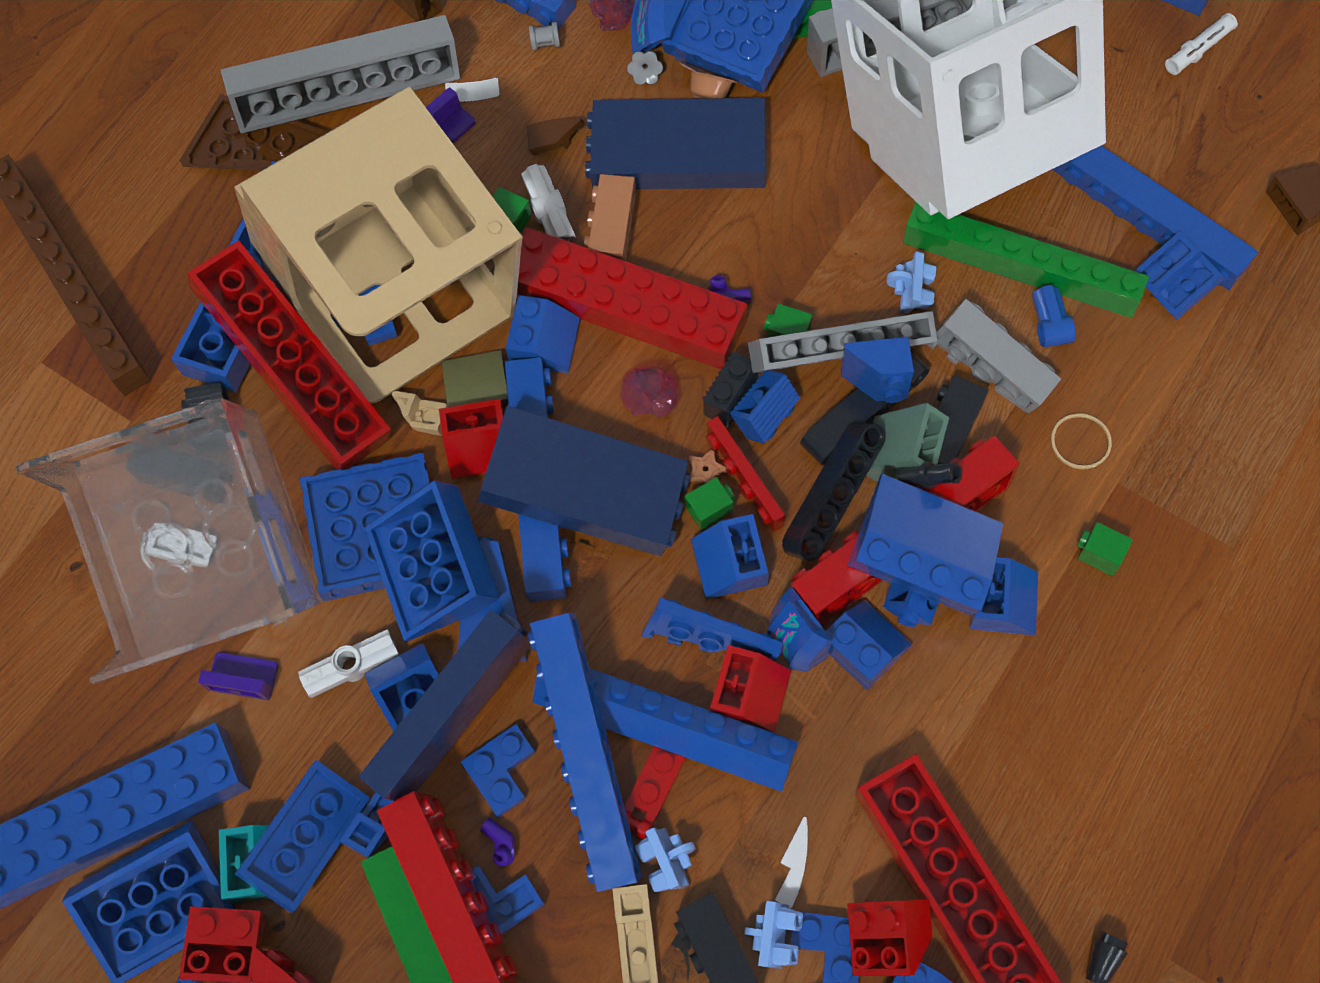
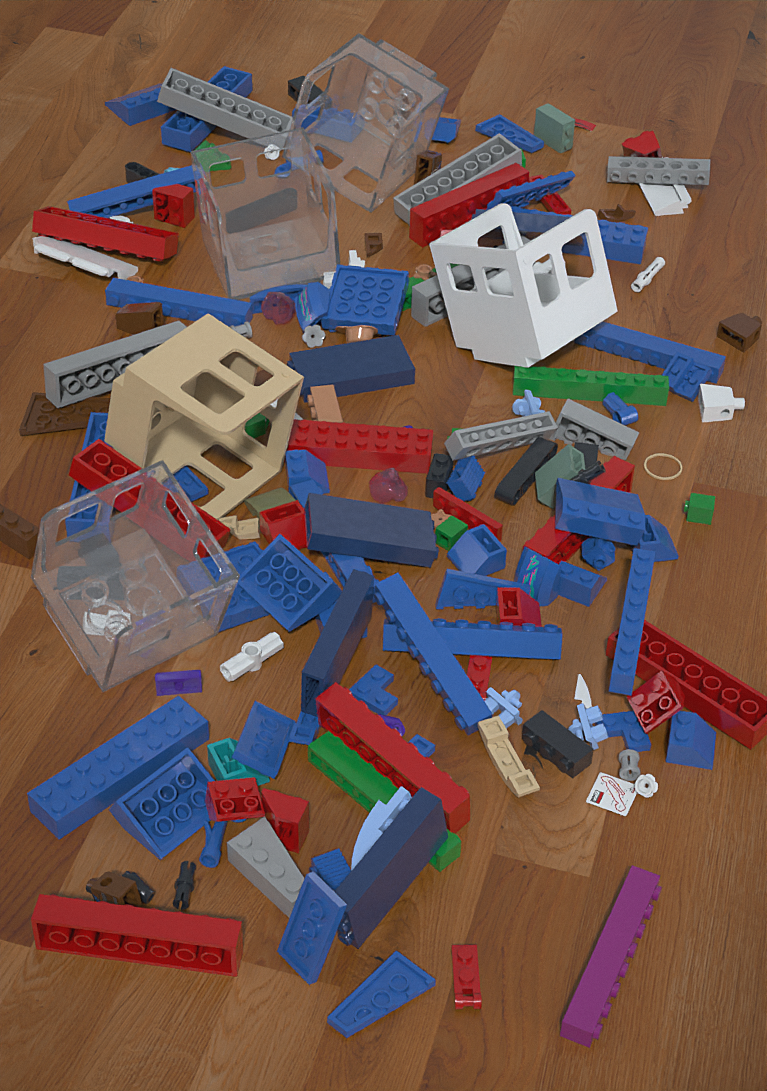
camera: 25 degrees left, 25 degrees down
blue slope [365,643,440,732] -> none
black beam [782,421,885,561] -> none
blue slope [841,337,914,403] -> none
none -> blue brick [609,548,656,695]
none -> white torso [698,384,745,422]

